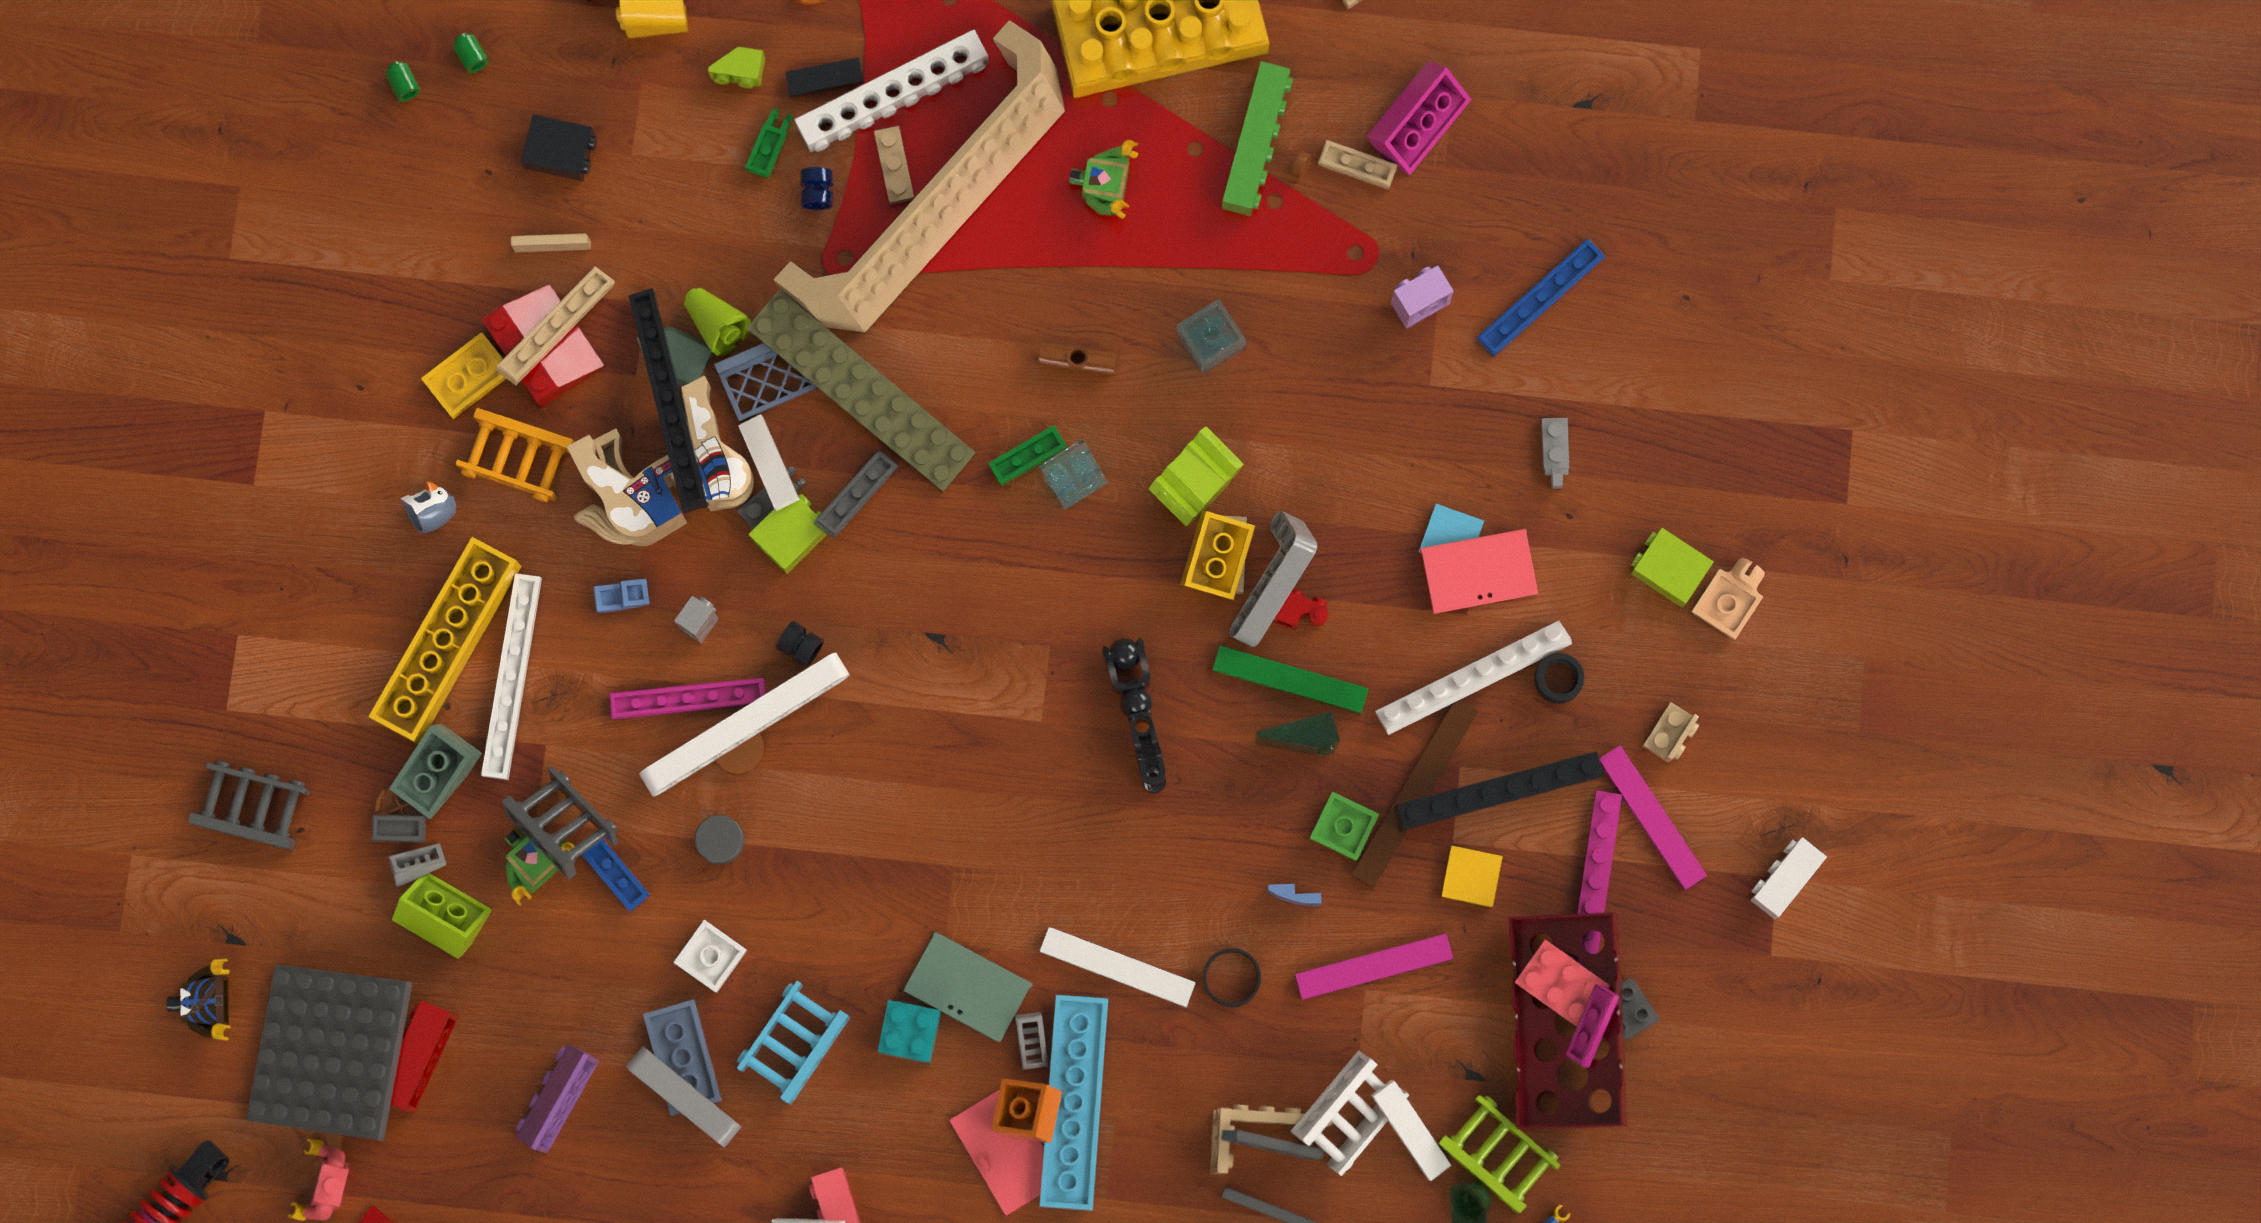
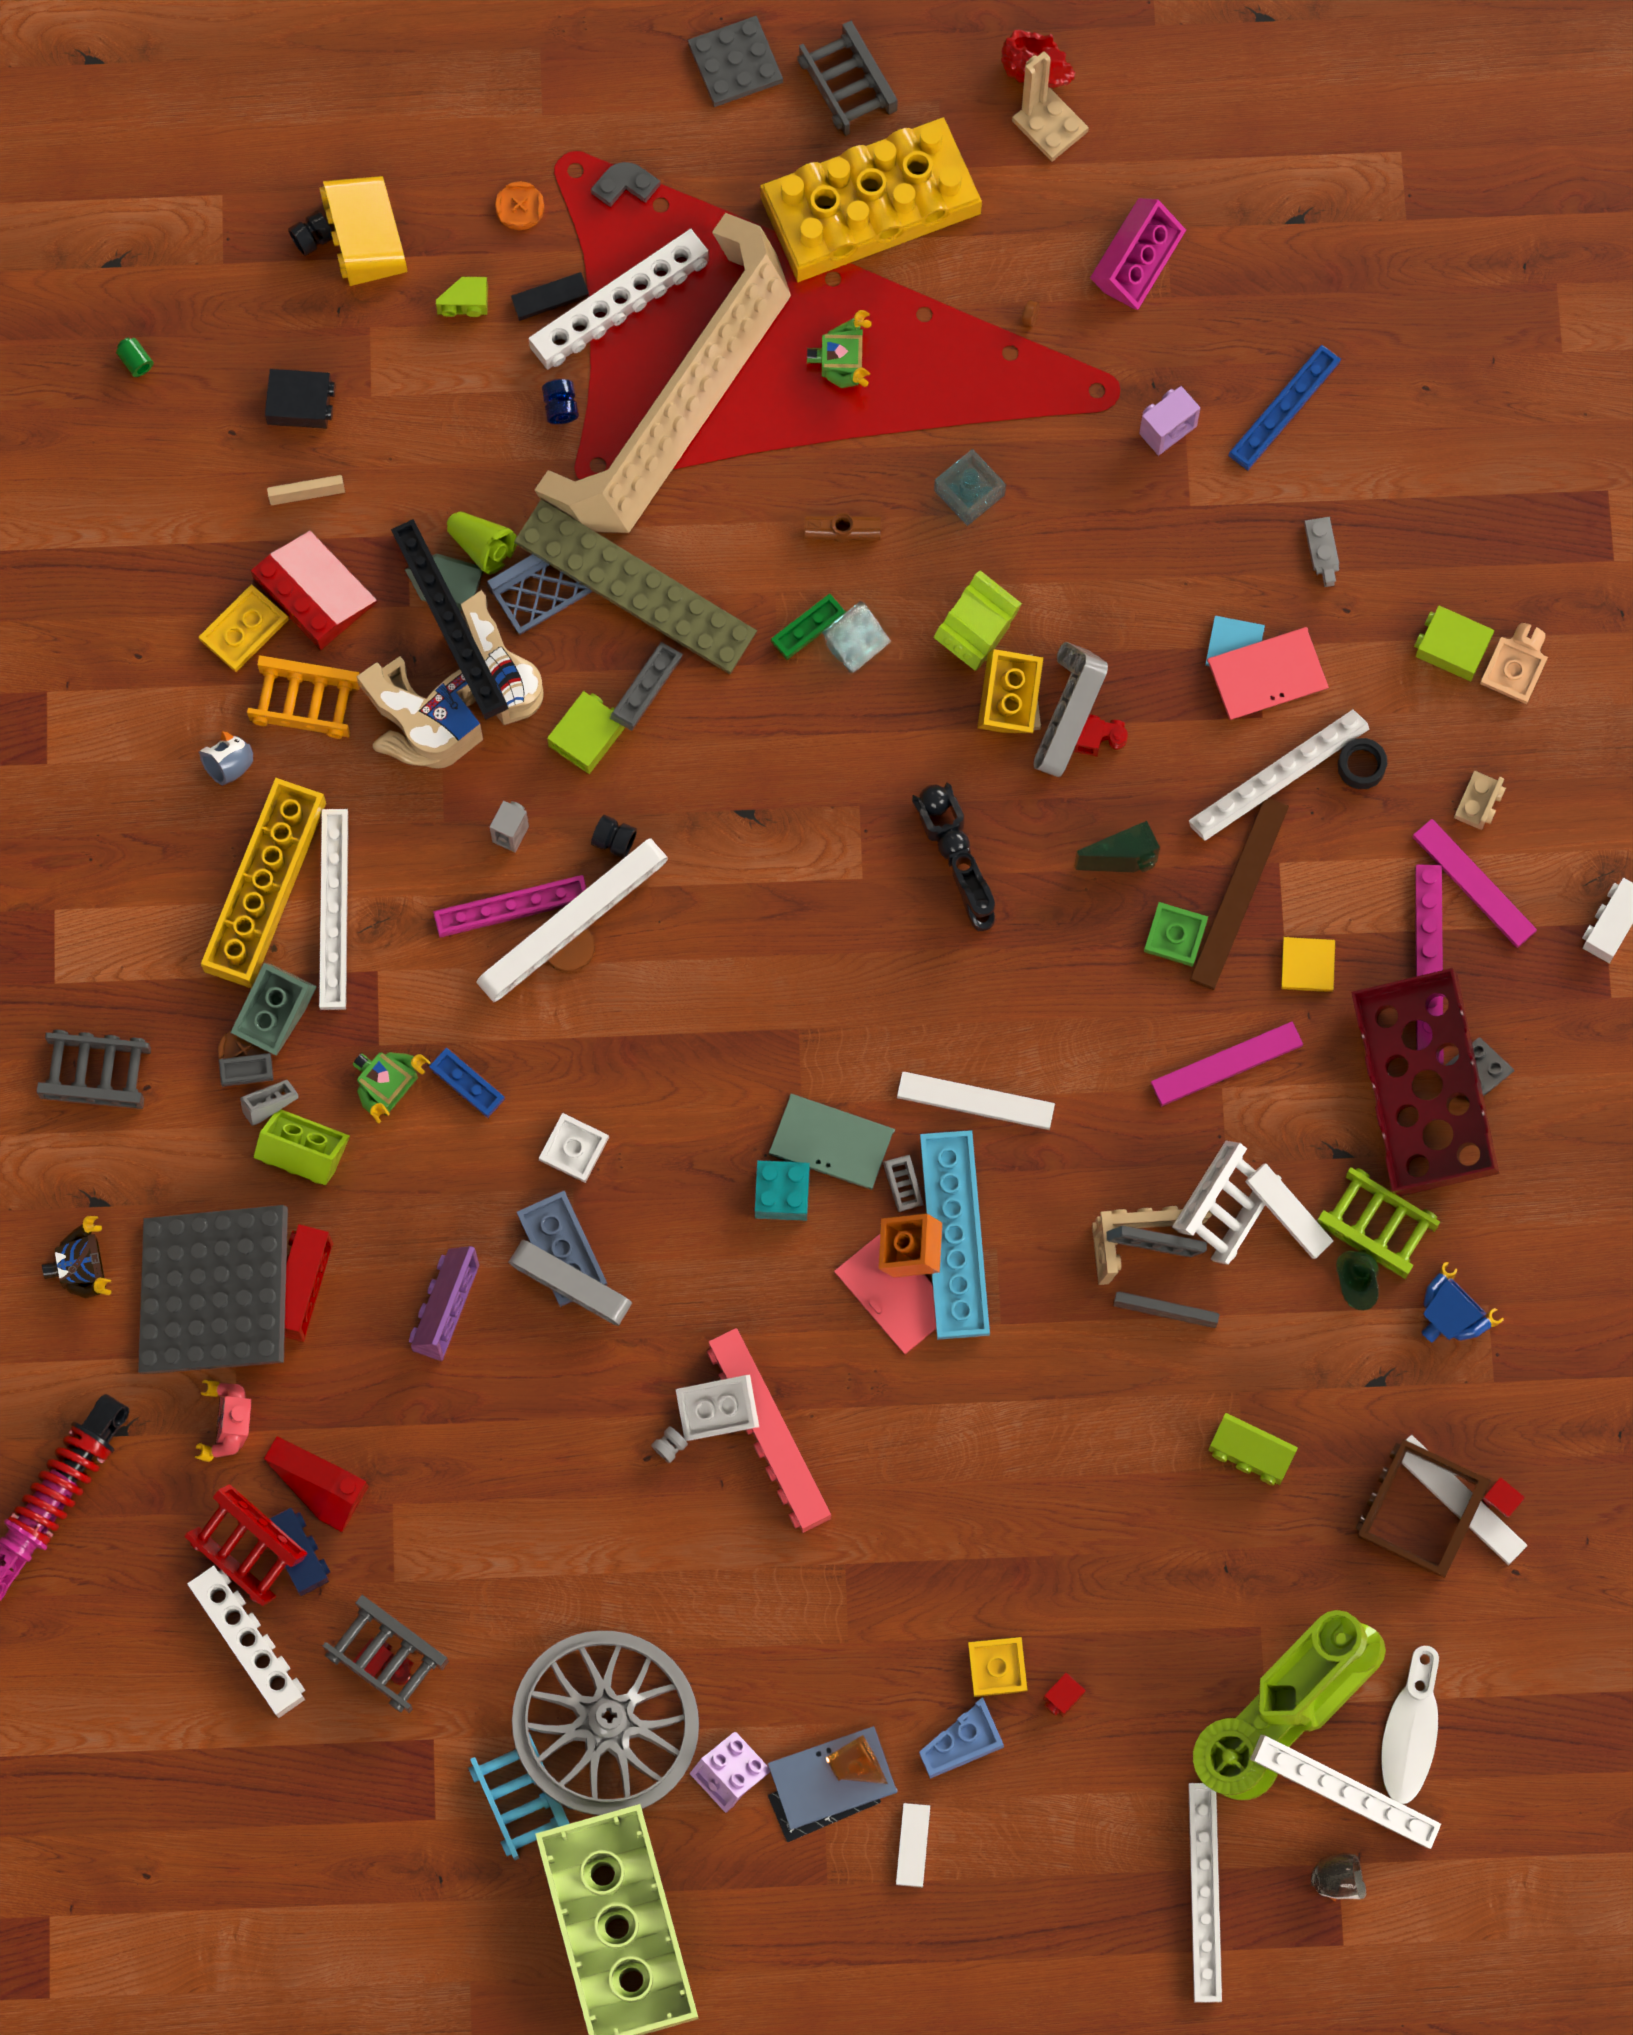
camera: 10 degrees left, 5 degrees down
green brick [452,33,489,74] -> none
tan tile [496,267,615,385] -> none
dark grey fence [501,765,618,880] -> none
medium blue slope [593,579,650,613] -> none
dark grey head [695,815,745,865] -> none
dark grey hinge [737,466,807,529] -> none
medium azure fence [737,981,851,1105] -> none
white tile [738,414,800,511] -> none
green hinge [745,108,794,180] -> none
tan plate [874,126,914,205] -> none
black tyre [1203,948,1261,1007] -> none
green tile [1213,646,1369,714] -> none
bright green brick [1222,61,1293,216] -> none
medium blue slope [1268,884,1322,906] -> none
tan tile [1318,140,1398,190] -> none
black brick [1394,751,1604,832] -> none
coral plate [1515,939,1610,1027] -> none
dark pink tile [1565,984,1619,1068] -> none

